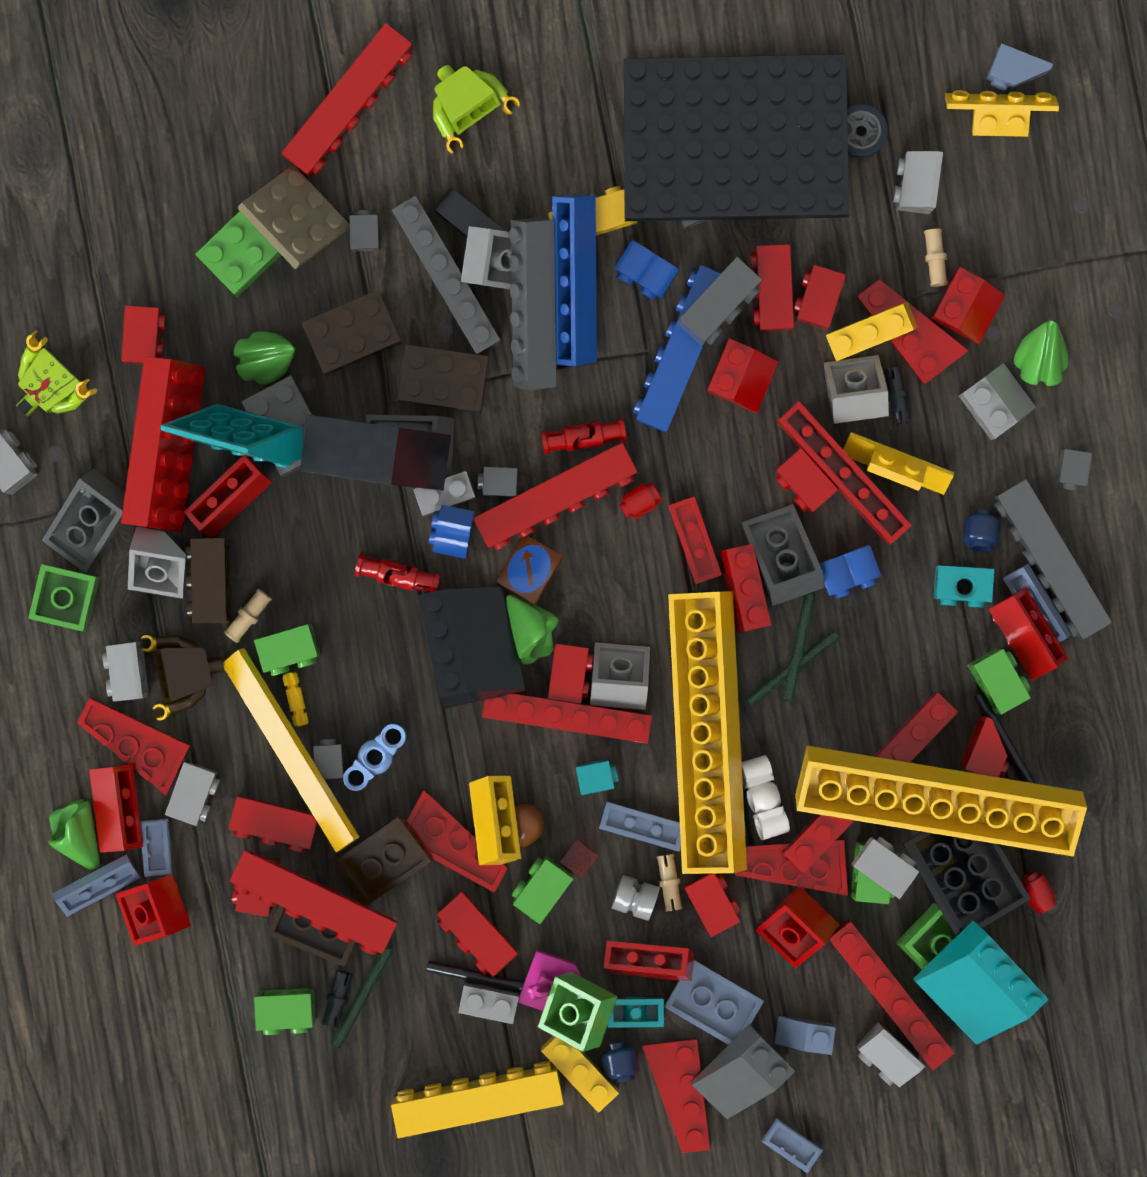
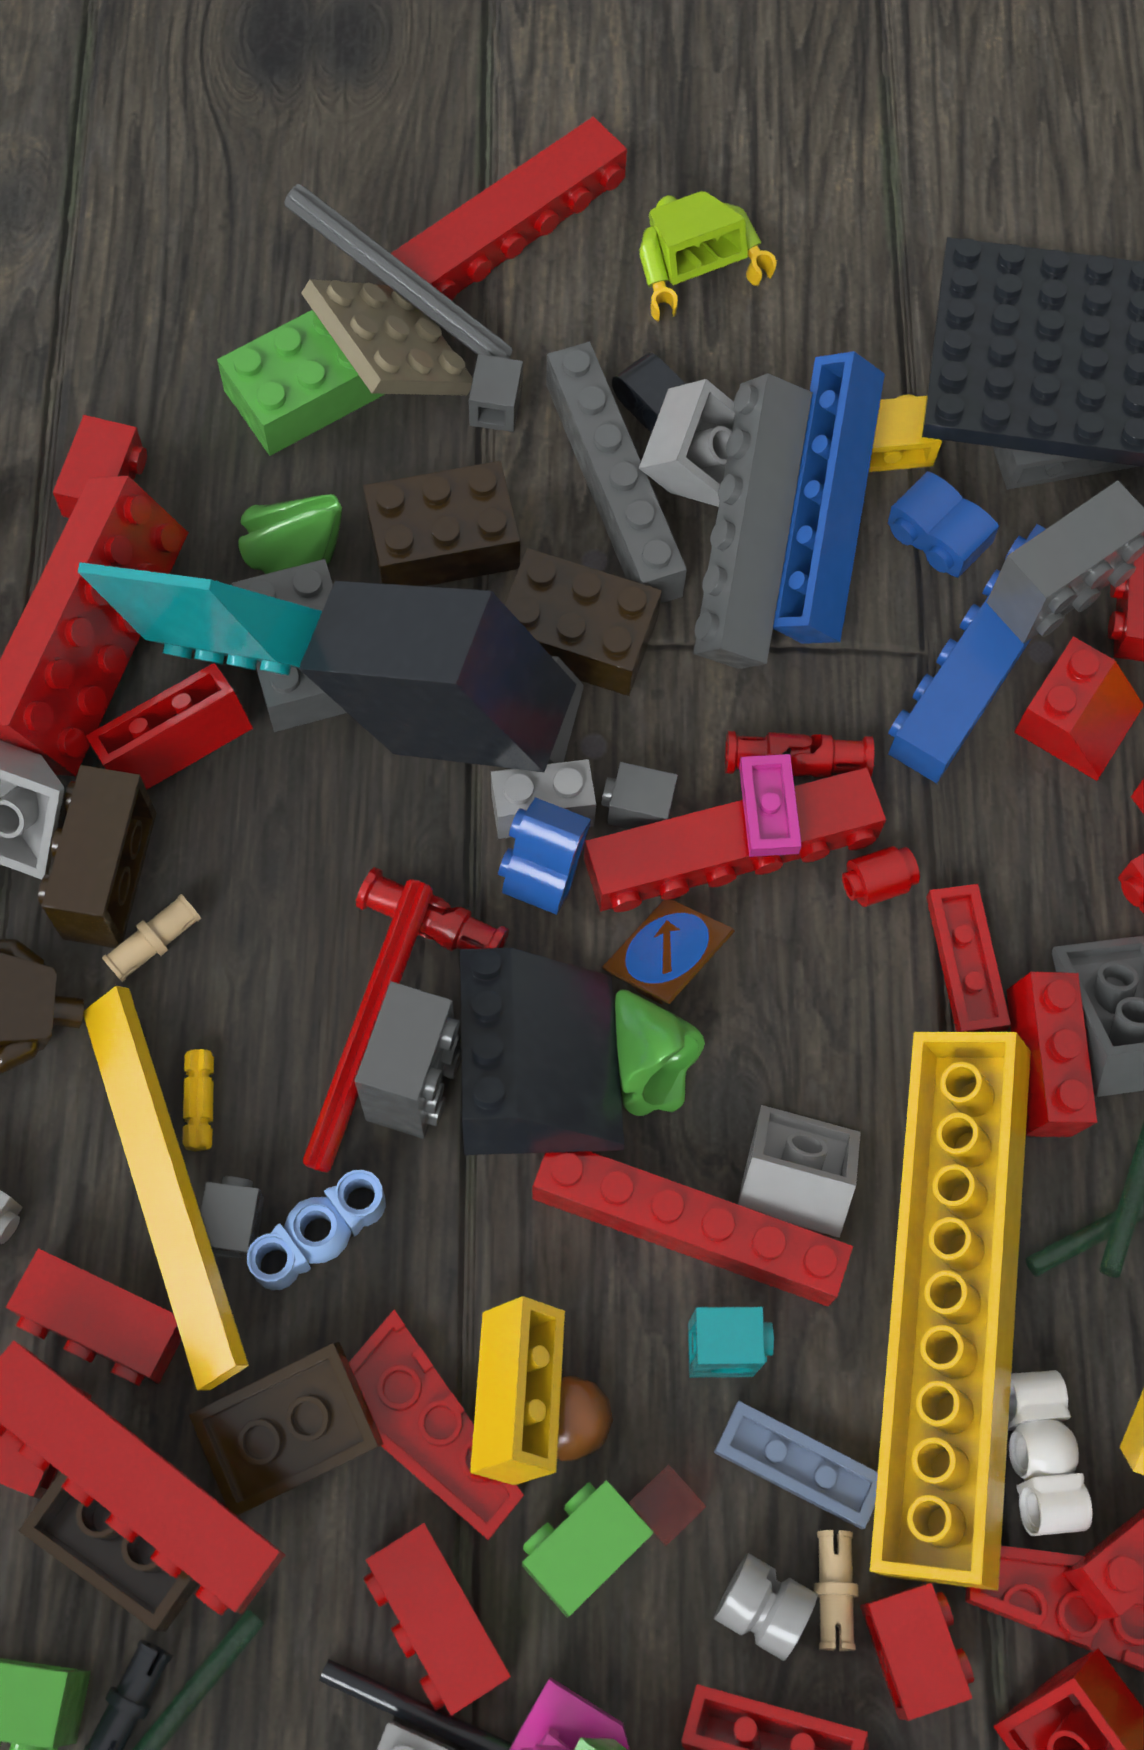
camera: 10 degrees right, 20 degrees down
bright green brick [254,624,321,676] -> none
red brick [548,644,593,704] -> none
none -> dark grey axle [284,184,513,357]
none -> red axle [303,879,433,1173]
none -> dark grey brick [355,981,462,1139]
none -> dark pink plate [739,754,802,857]

